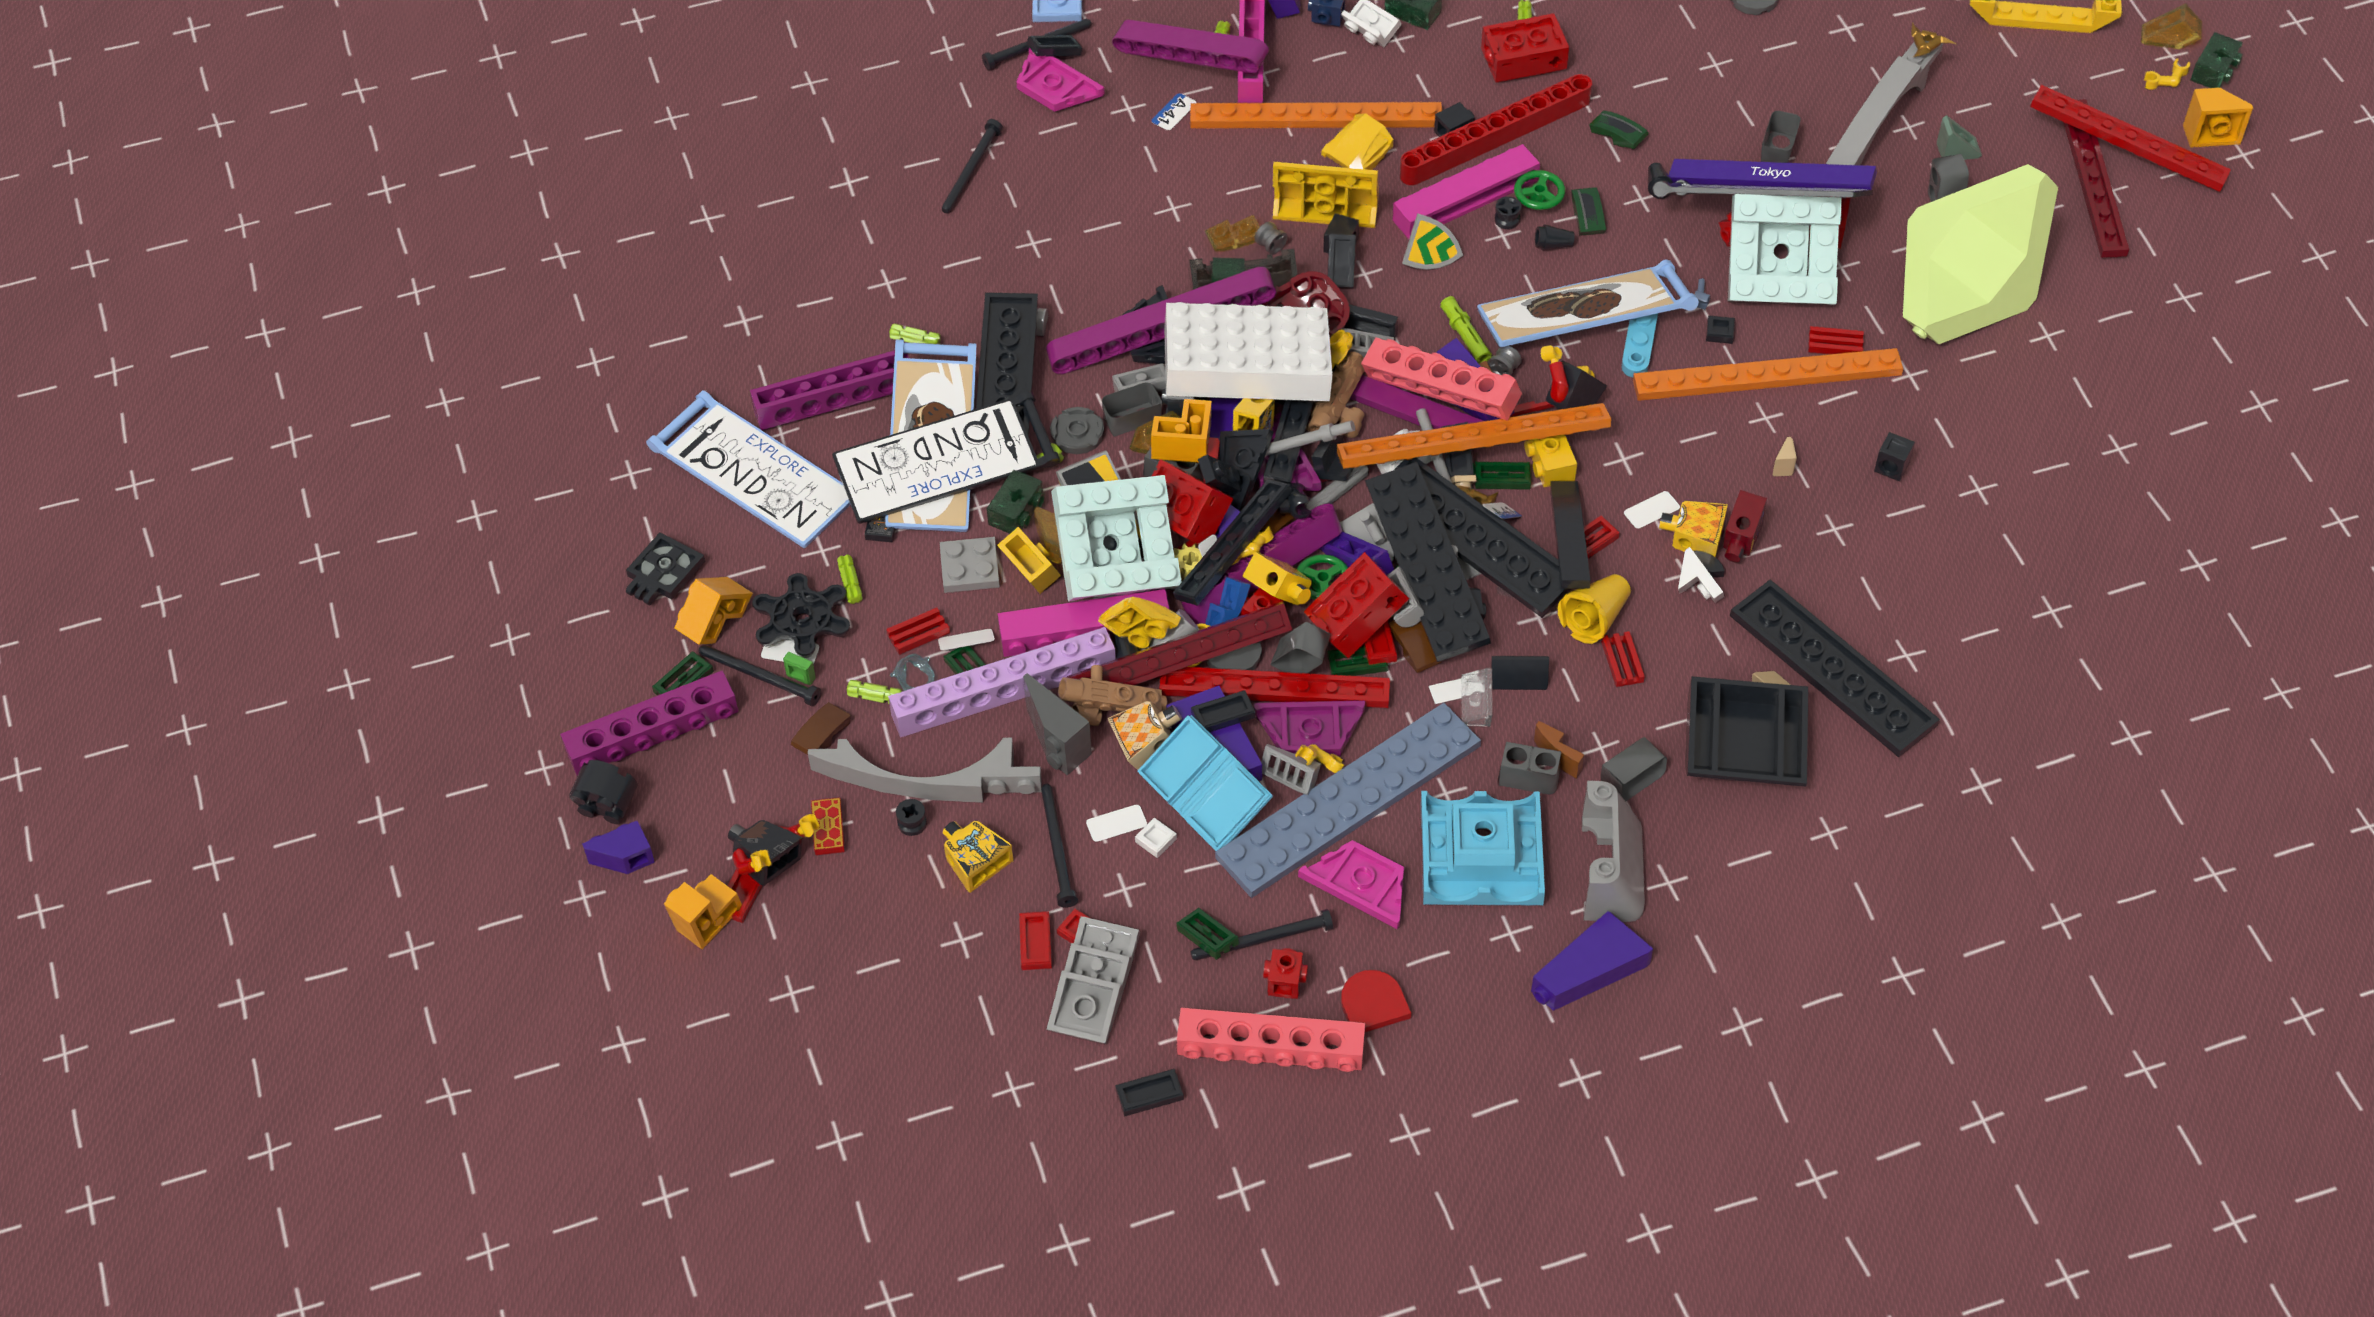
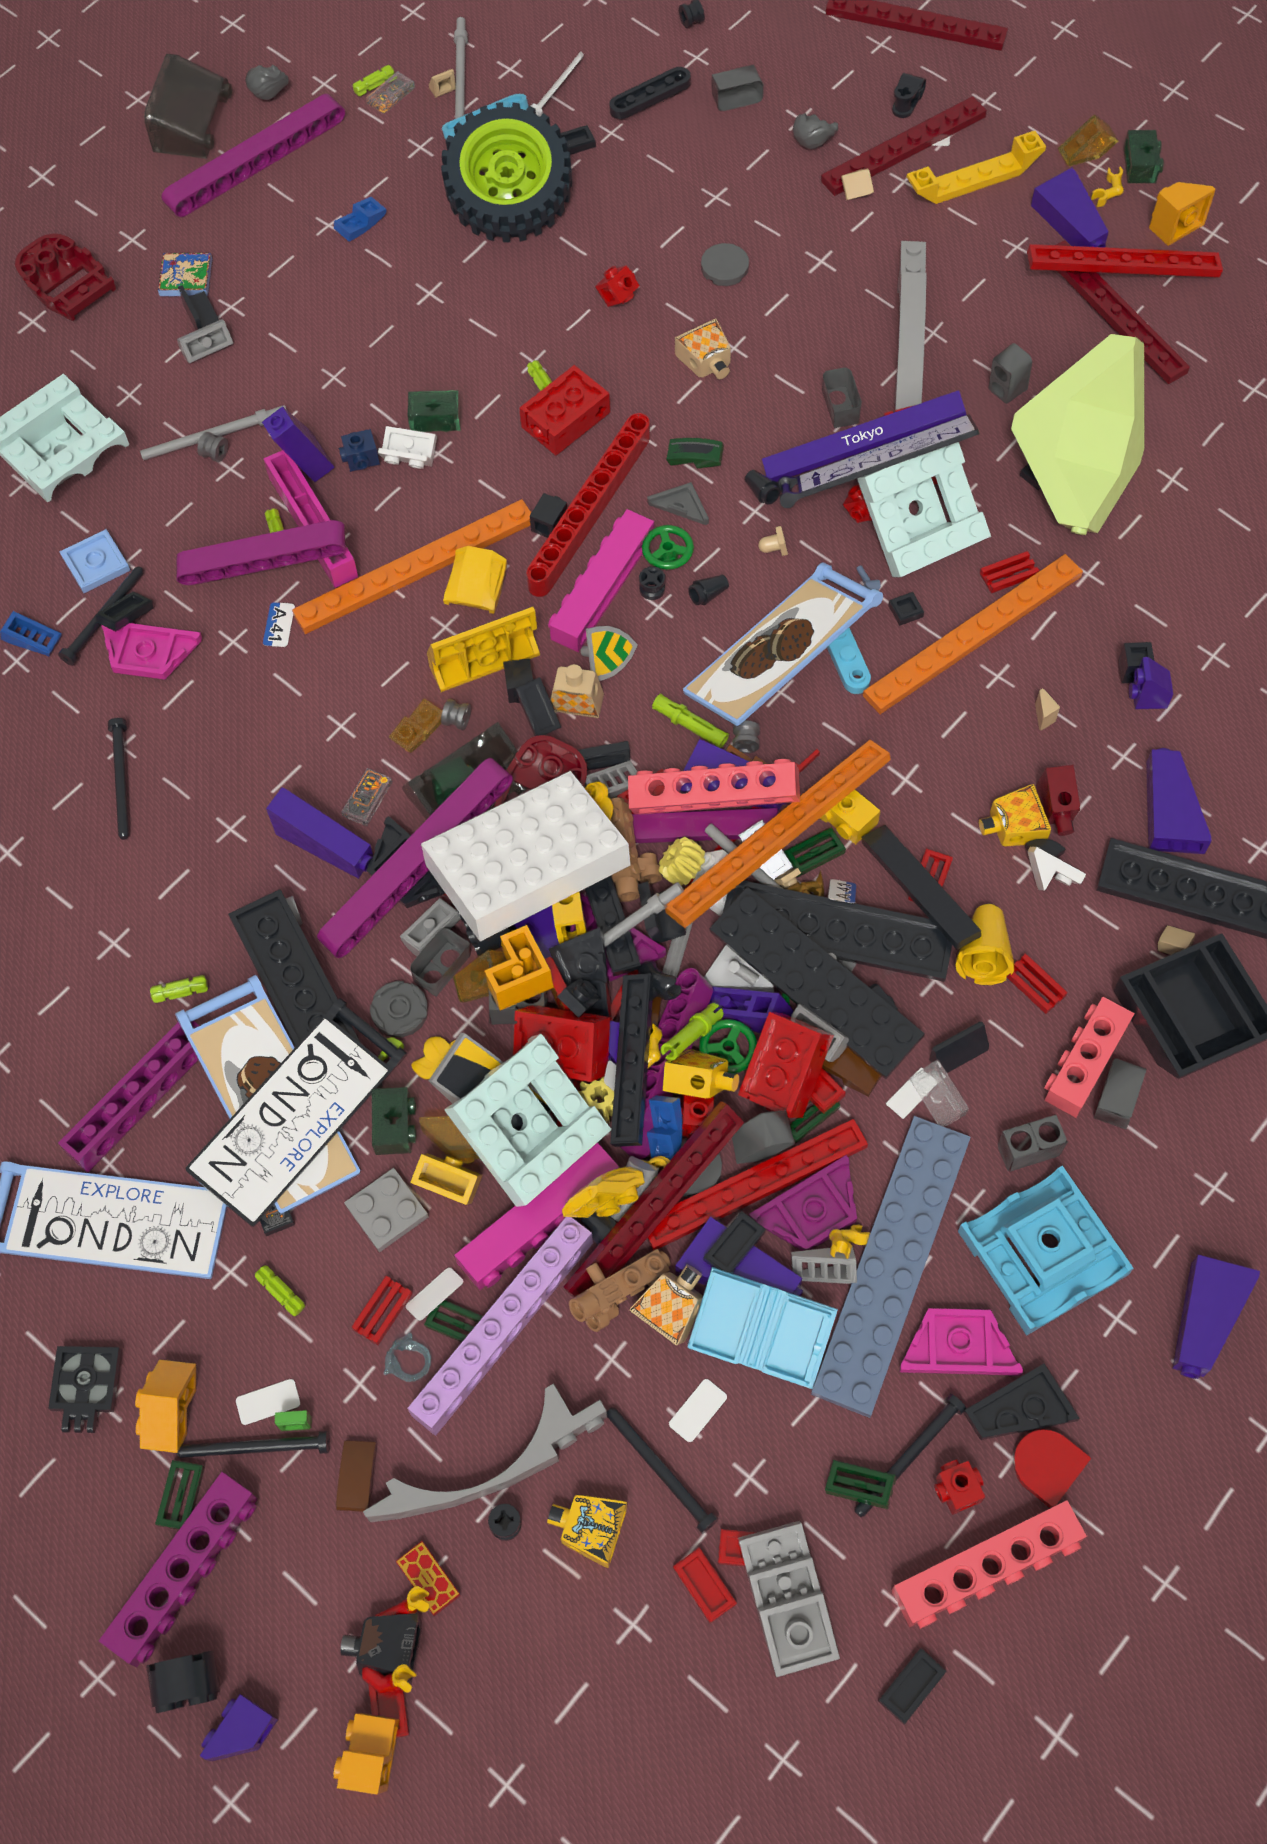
camera: 30 degrees left, 10 degrees up
black plate [752,573,850,658] -> none
lime axle [847,680,902,704] -> none
dark grey slope [1023,673,1092,775] -> none
white tile [1135,818,1177,858] -> none
dark orange slope [1534,721,1584,779] -> none
torso [1541,345,1607,410] -> none
dark green slope [1571,187,1606,236] -> none
light grey windscreen [1582,781,1645,922] -> none
white sticker [1624,491,1680,528] -> none
pearl gold piece [1911,22,1956,58] -> none
sand green slope [1936,115,1982,160] -> none
none -> blue slope [0,611,62,656]
none -> dark purple slope [266,787,373,879]
none -> tile [341,768,392,826]
none -> tan torso [550,664,604,718]
none -> dark grey tile [647,482,709,525]
none -> light yellow gear [659,837,705,885]
none -> lime pin [661,1003,724,1061]
none -> tan torso [675,319,731,379]
none -> tan piece [758,526,788,556]
none -> black wing [964,1364,1080,1440]
none -> dark purple slope [1031,168,1109,248]
none -> coral brick [1044,997,1135,1118]
none -> dark purple slope [1129,657,1173,709]
none -> dark purple slope [1146,748,1211,854]

